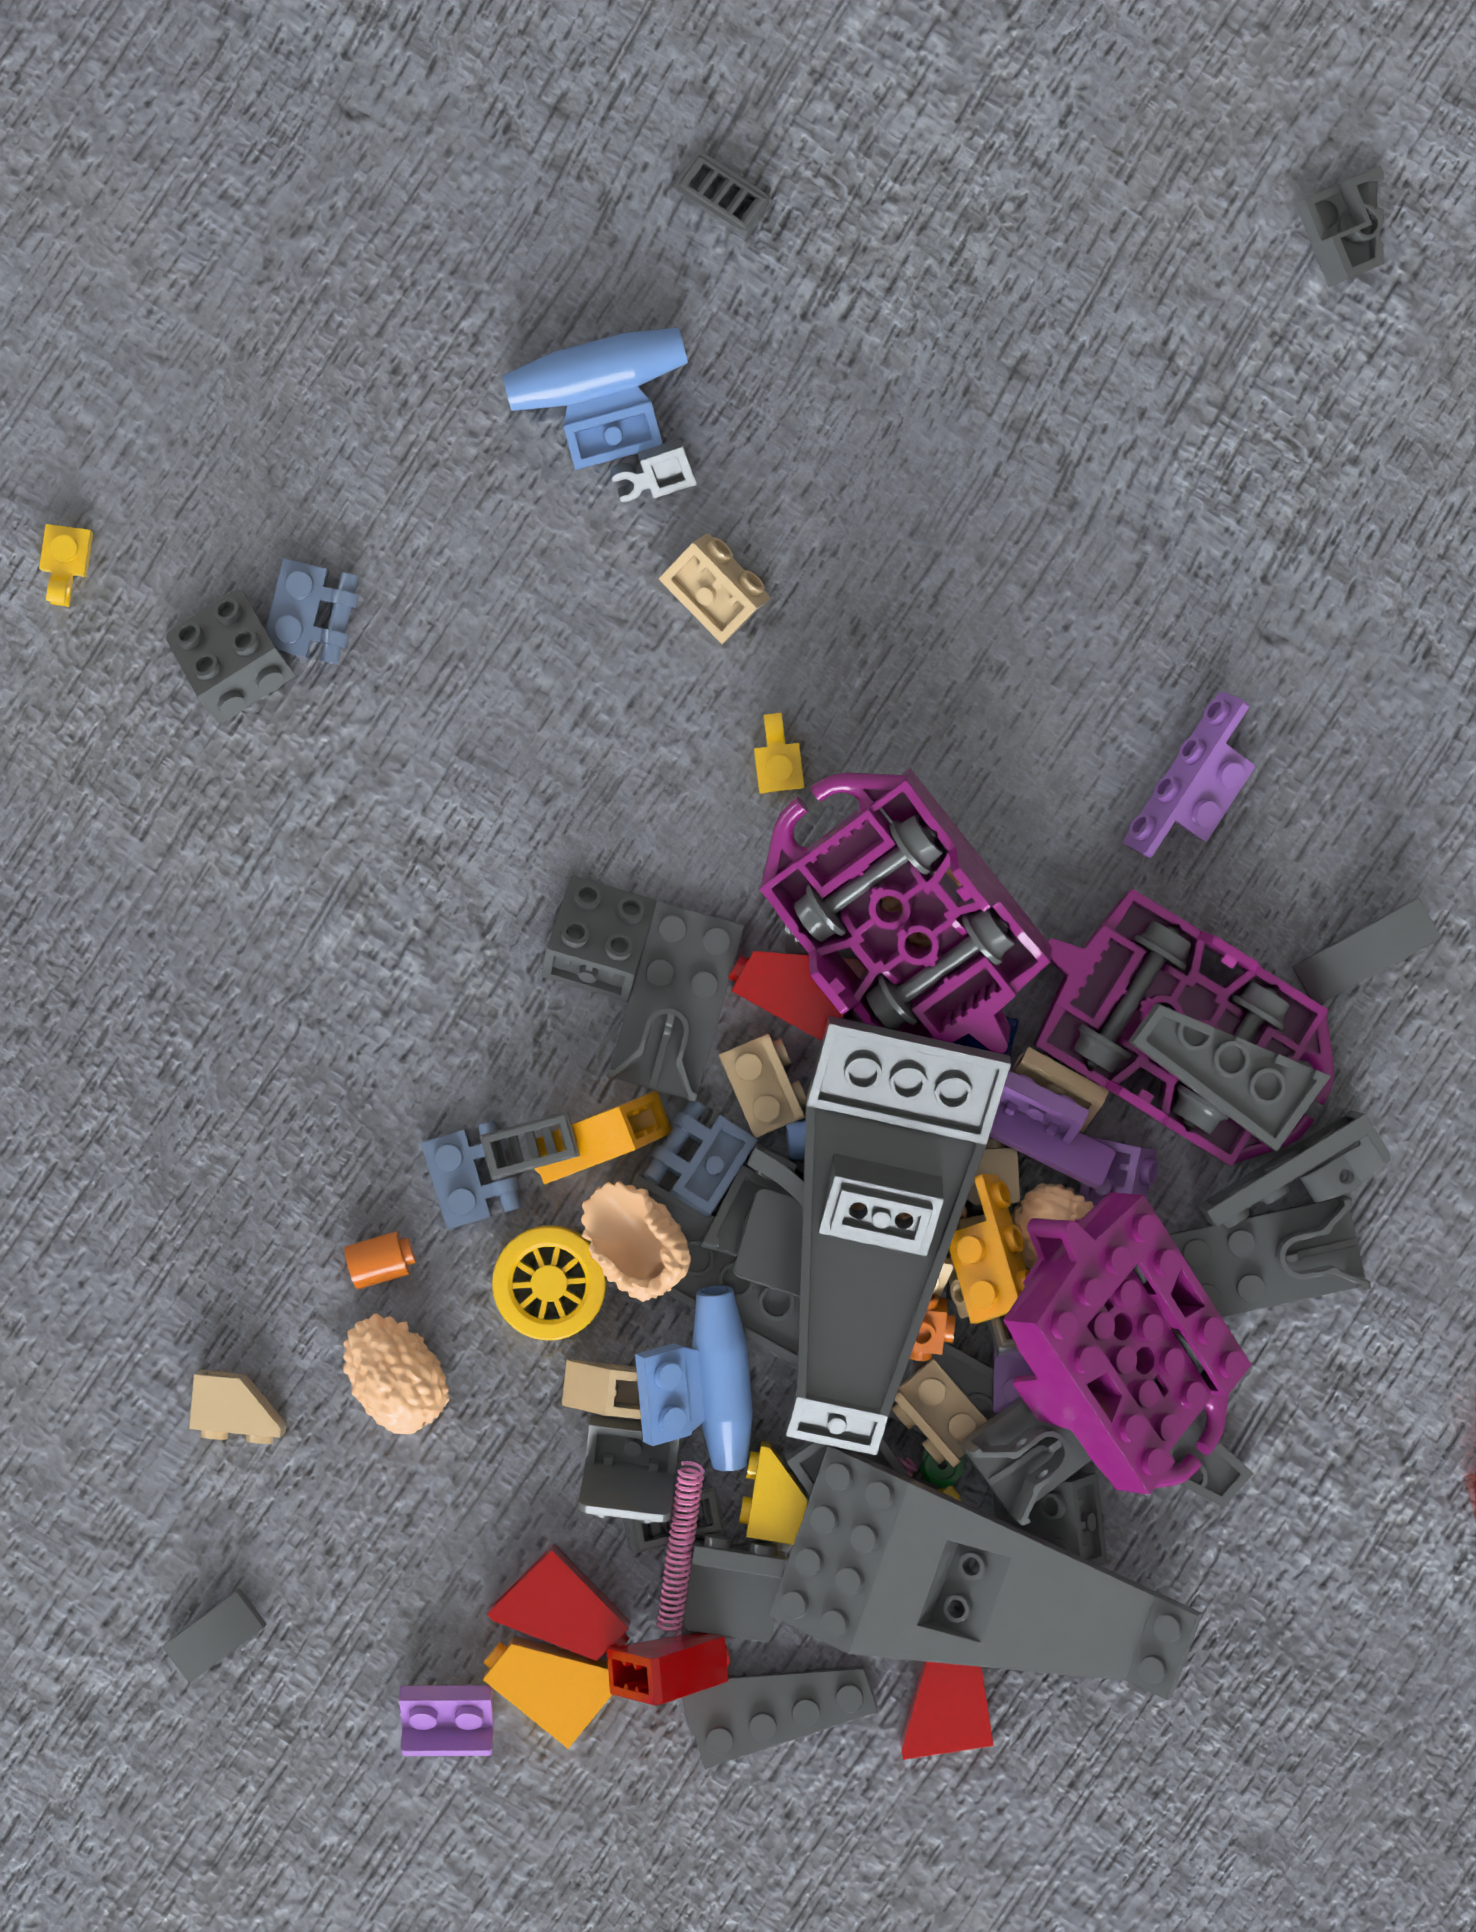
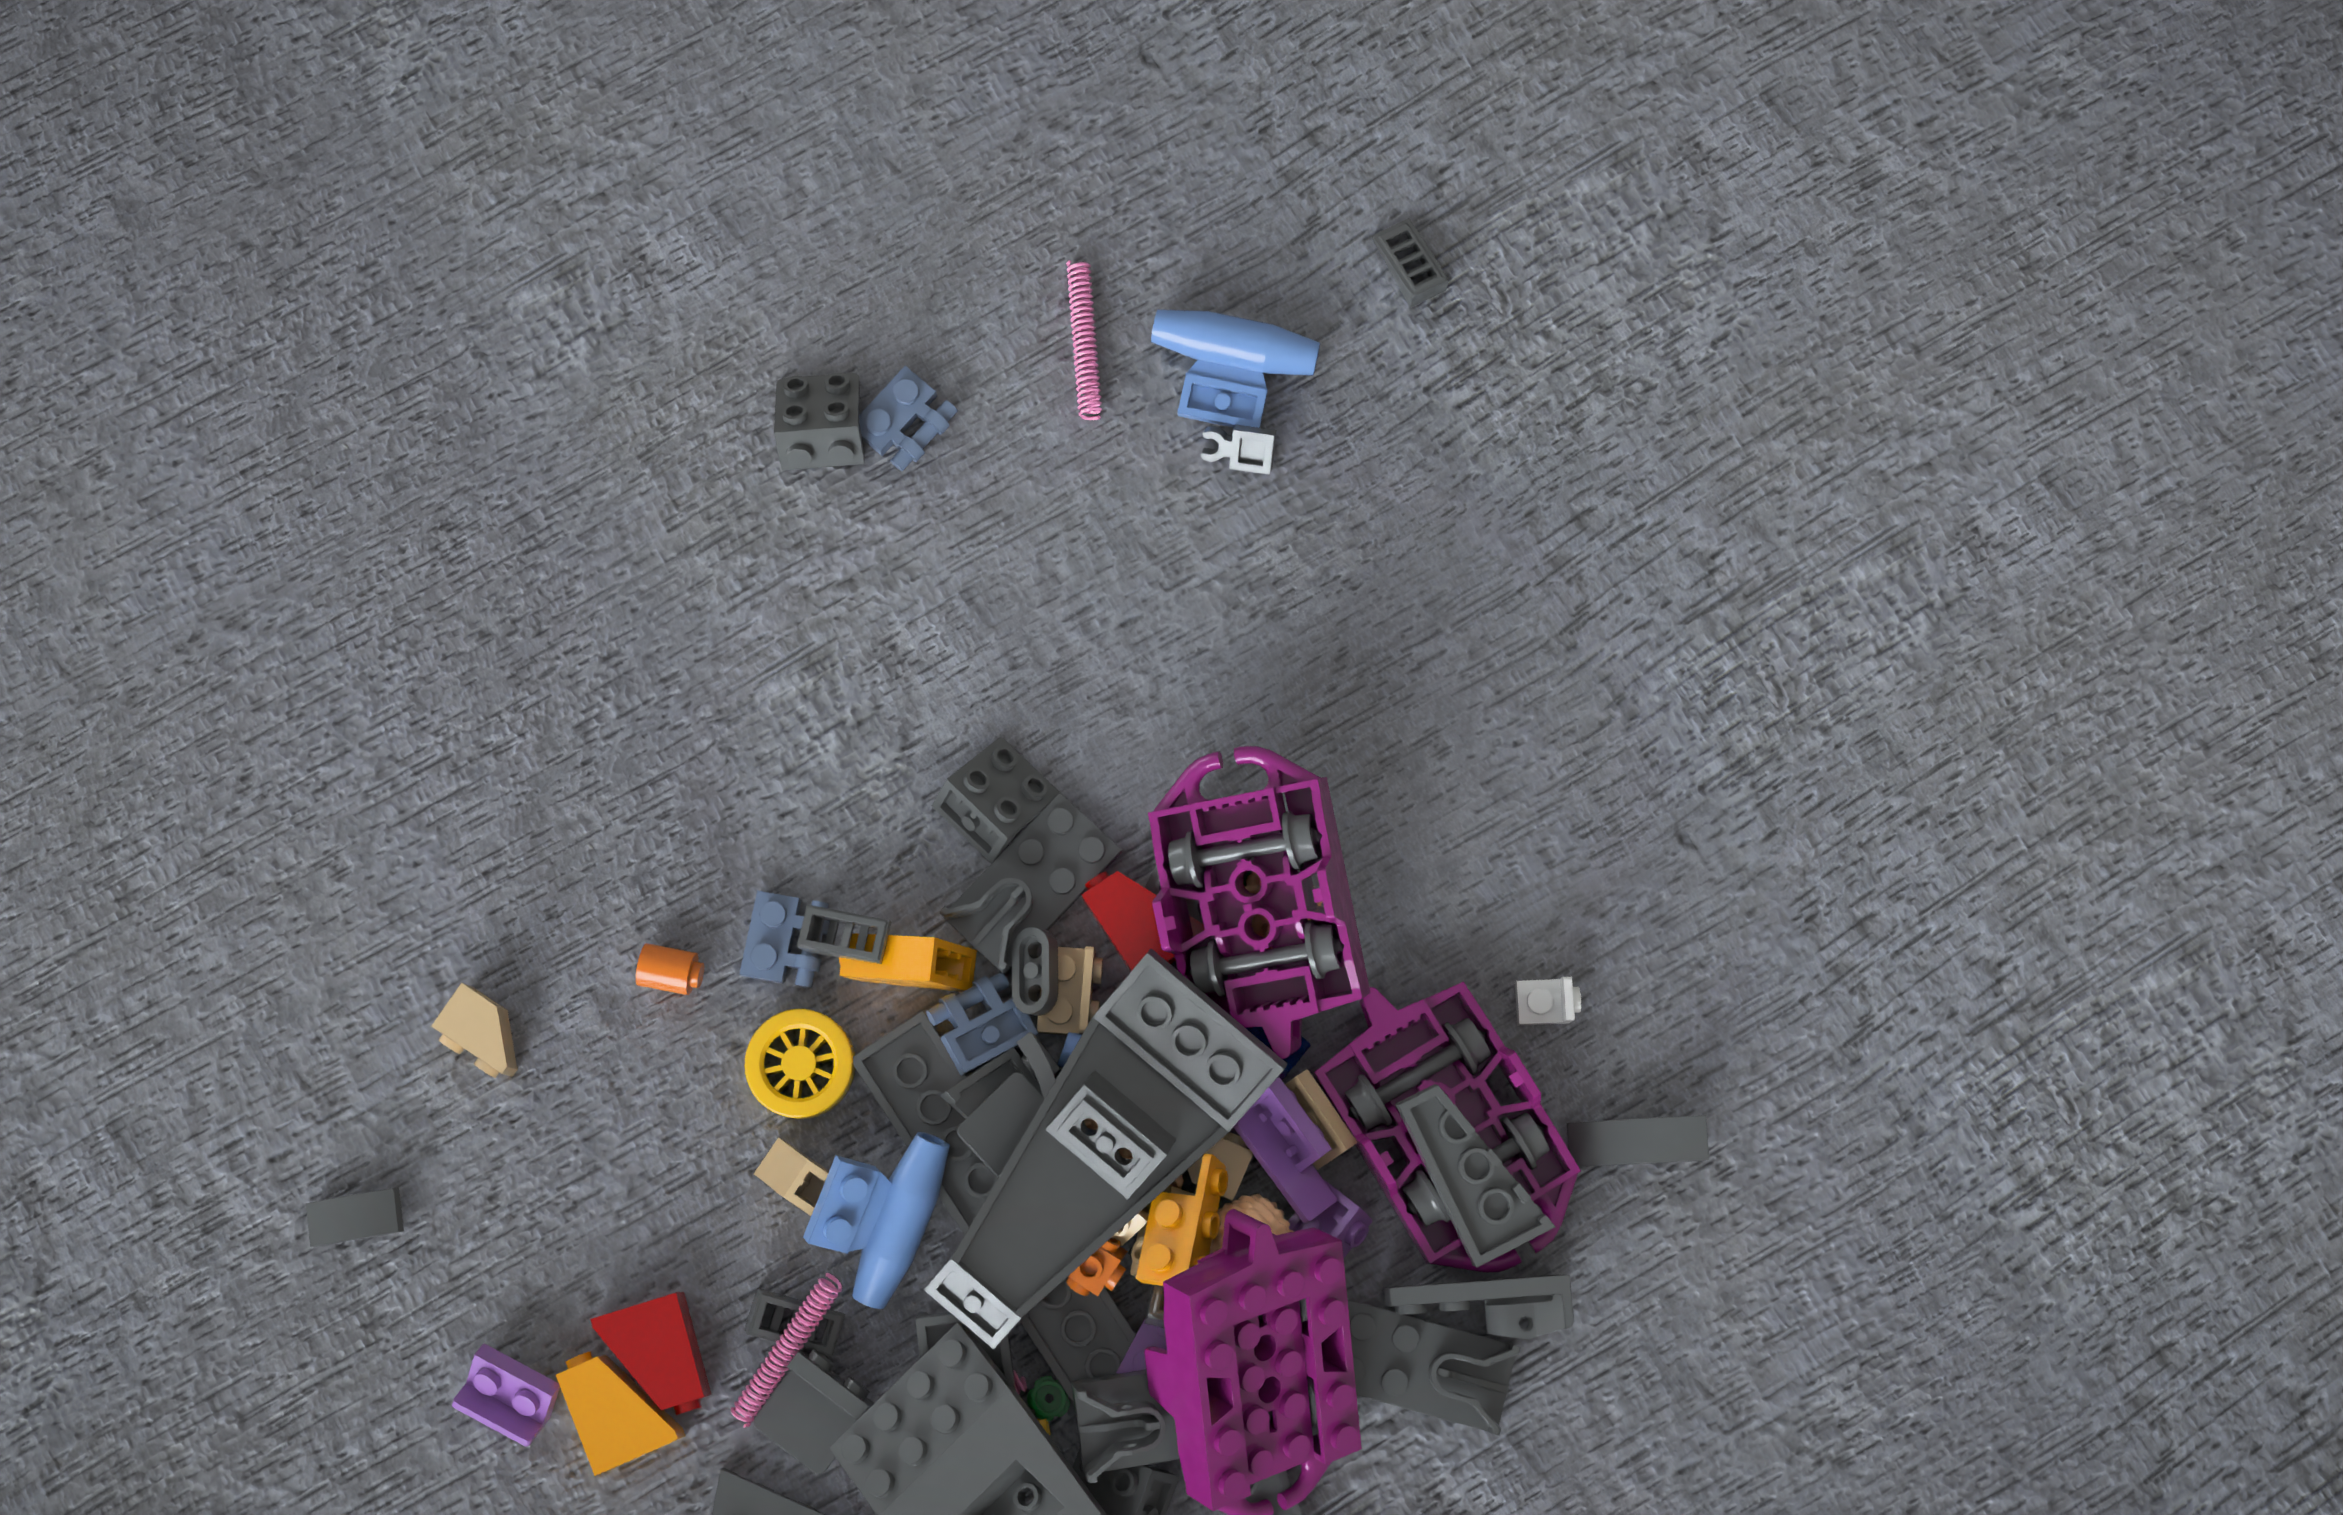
camera: 30 degrees right, 10 degrees down
yellow plate [39,524,93,607] -> none
light nougat piece [343,1313,450,1434] -> none
dark grey bracket [578,1415,680,1523] -> none
light nougat piece [581,1181,691,1302] -> none
red slope [606,1632,730,1706] -> none
tan bracket [659,533,770,644] -> none
yellow slope [739,1441,808,1545] -> none
yellow plate [754,712,805,794] -> none
tan bracket [892,1358,988,1468] -> none
medium lavender bracket [1123,691,1256,858] -> none
dark grey slope [1295,166,1384,287] -> none
none -> dark grey plate [1012,927,1058,1016]
none -> bright pink piece [1066,260,1102,420]
none -> white bracket [1515,976,1581,1026]

